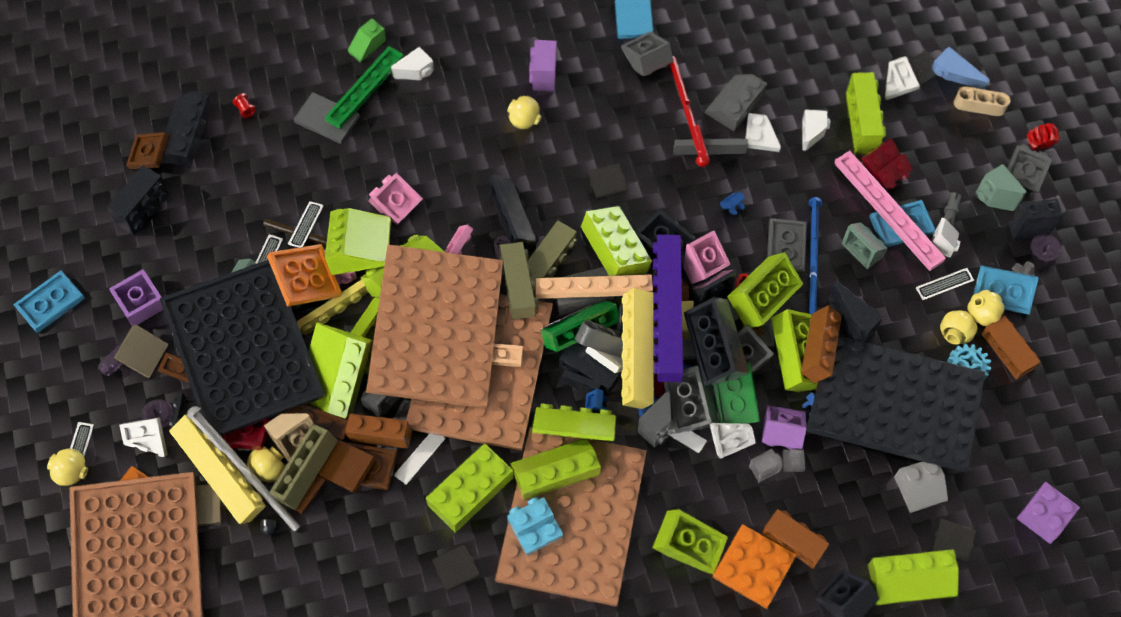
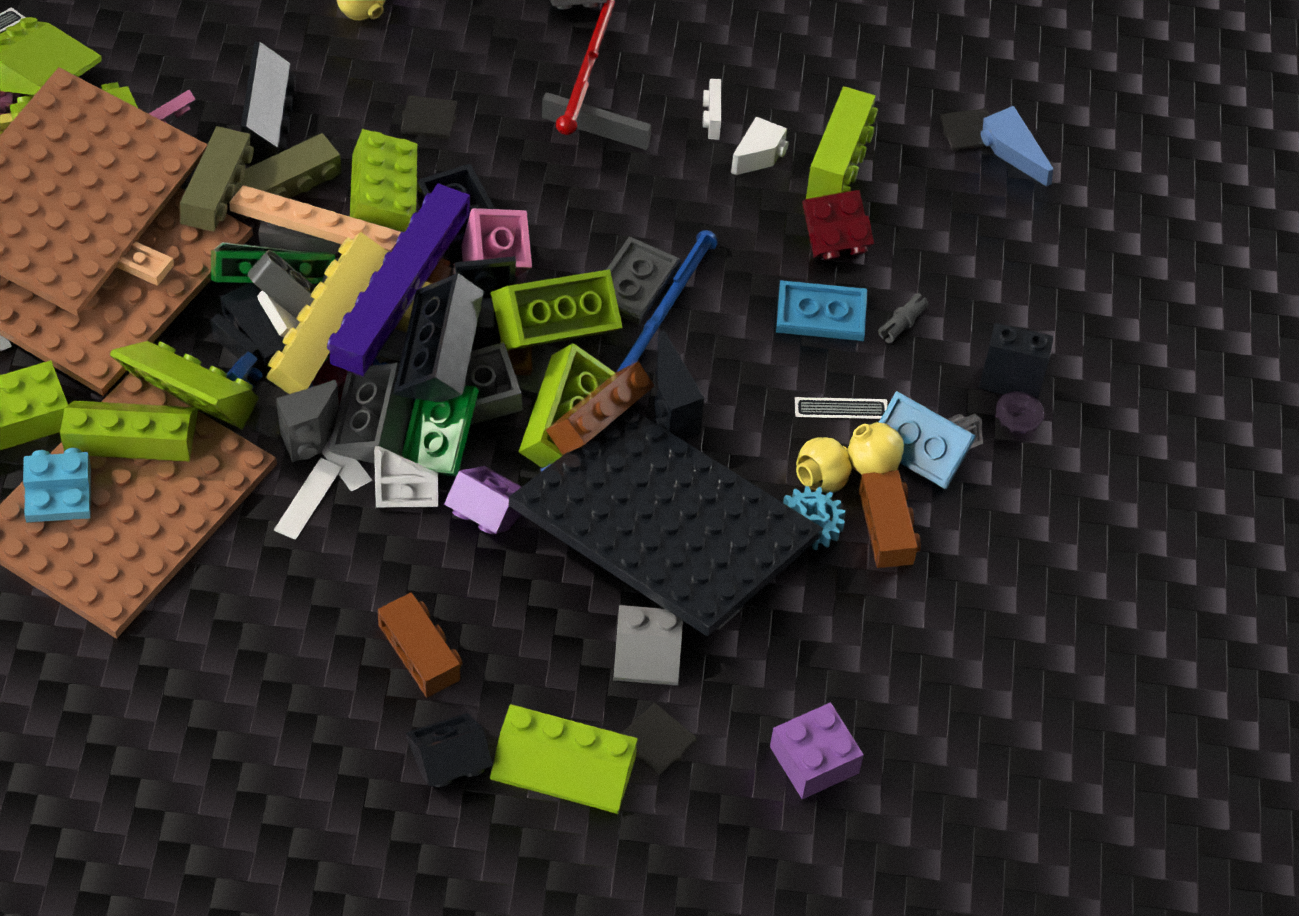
camera: 20 degrees right, 10 degrees down
bright pink plate [368,173,423,225] -> none
lime slope [653,510,728,574] -> none
dark grey slope [705,74,767,132] -> none
orange plate [713,524,796,609] -> none
blue tile [720,192,745,215] -> none
white wing [745,113,780,152] -> none
clear brick [749,449,783,483] -> none
clear tile [783,450,805,471] -> none
bright pink plate [835,151,946,271] -> none
sand green slope [842,223,887,269] -> none
white wing [885,57,919,100] -> none
white slope [931,218,960,257] -> none
tan beam [954,87,1010,116] -> none
sand green slope [976,164,1026,211] -> none
dark grey plate [1007,145,1052,193] -> none
red gear [1027,123,1060,151] -> none
none -> white sticker [274,458,342,540]
none -> white plate [703,79,721,140]

